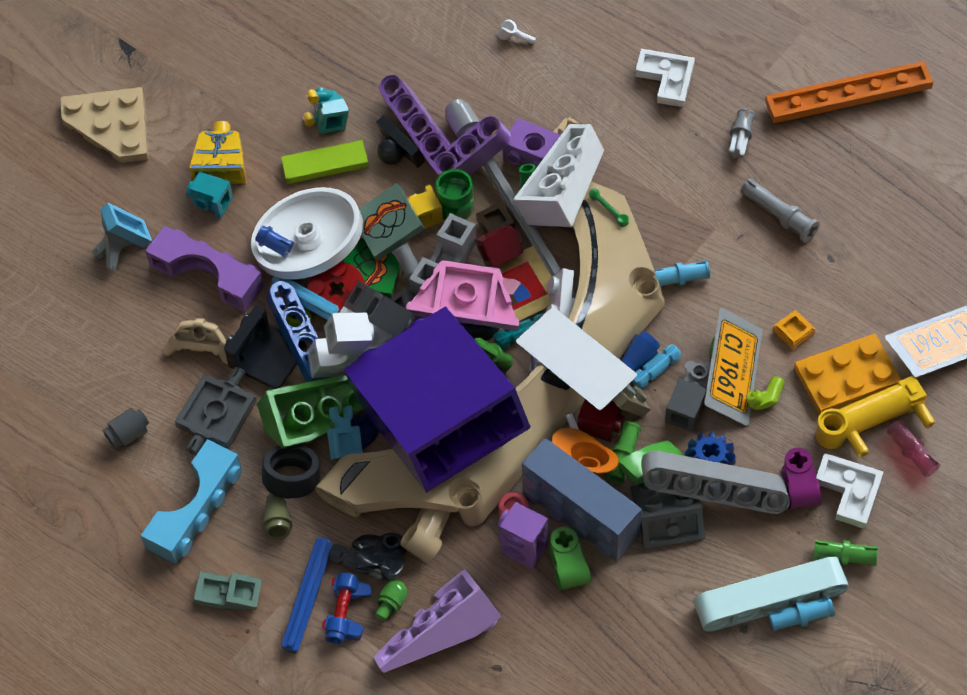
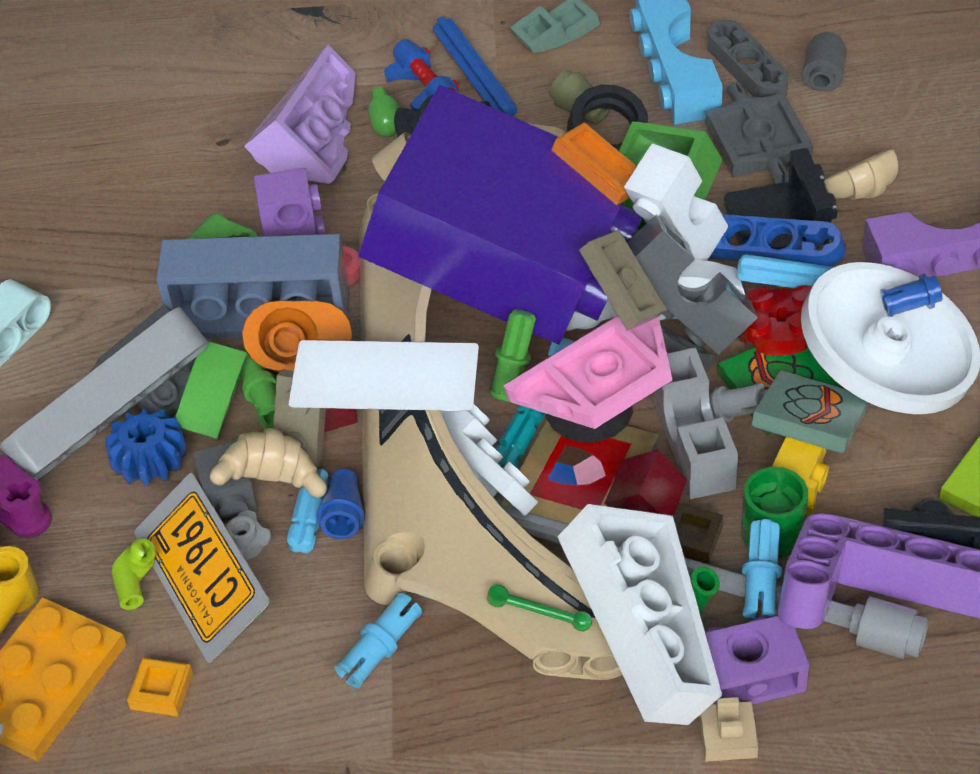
camera: 140 degrees right, 10 degrees down
none -> tan piece [210,428,327,498]
none -> orange tile [552,122,637,205]
none -> dark tan plate [579,230,667,331]
none -> dark grey beam [707,20,789,97]
none -> medium azure axle [742,519,783,620]

